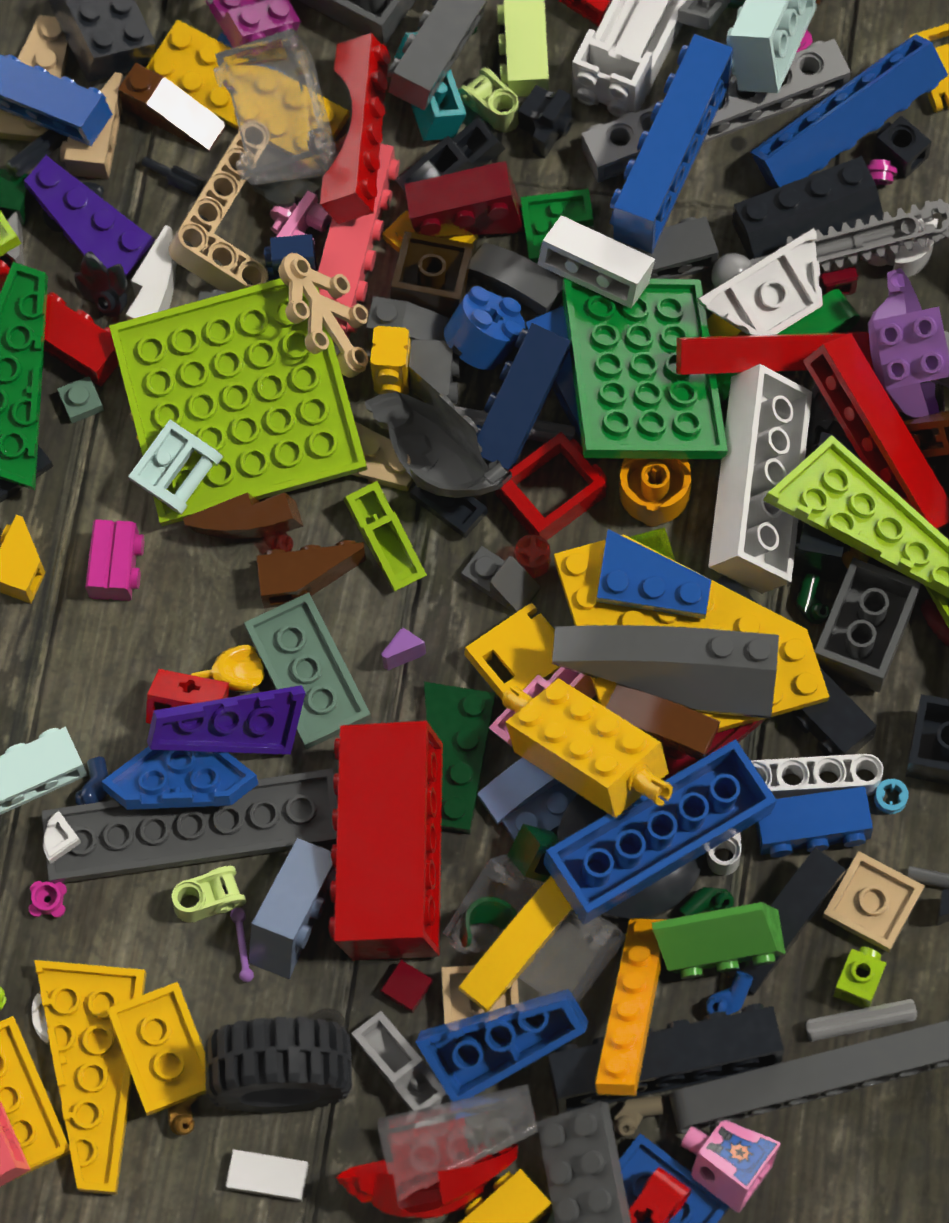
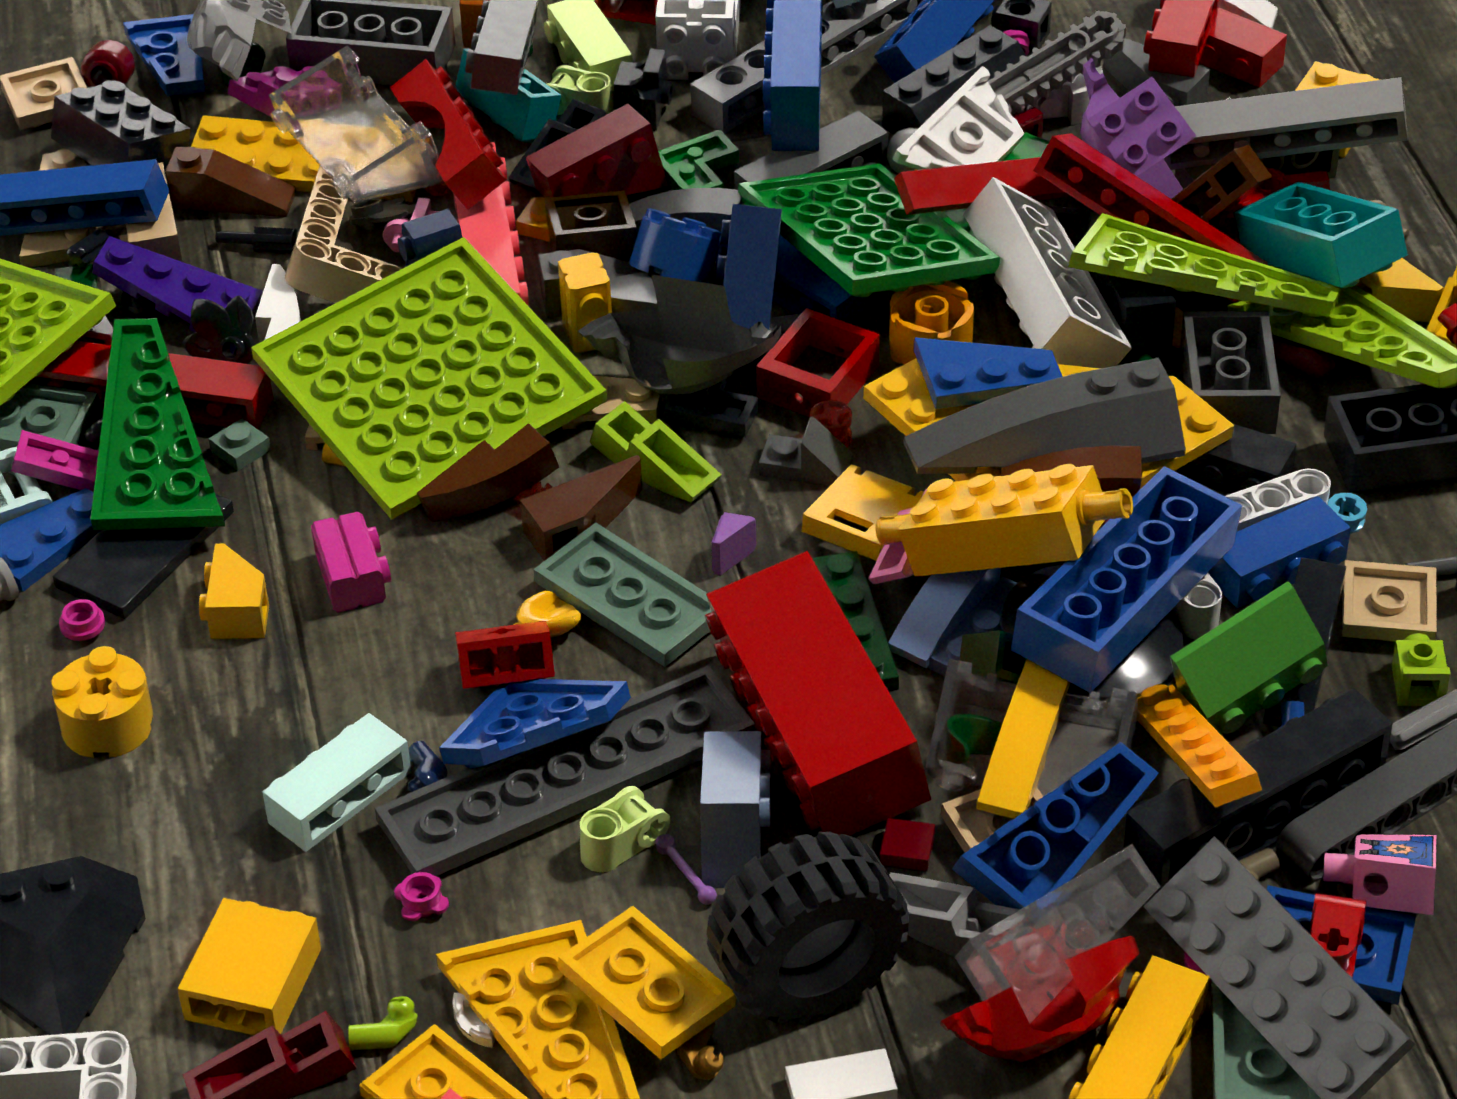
camera: 25 degrees left, 25 degrees down
white tile [43,811,81,864] -> none
light aqua plate [128,420,223,515] -> none
dark purple wing [147,685,306,755] -> none
tan plant [278,253,369,378] -> none
white brick [538,215,655,308] -> none

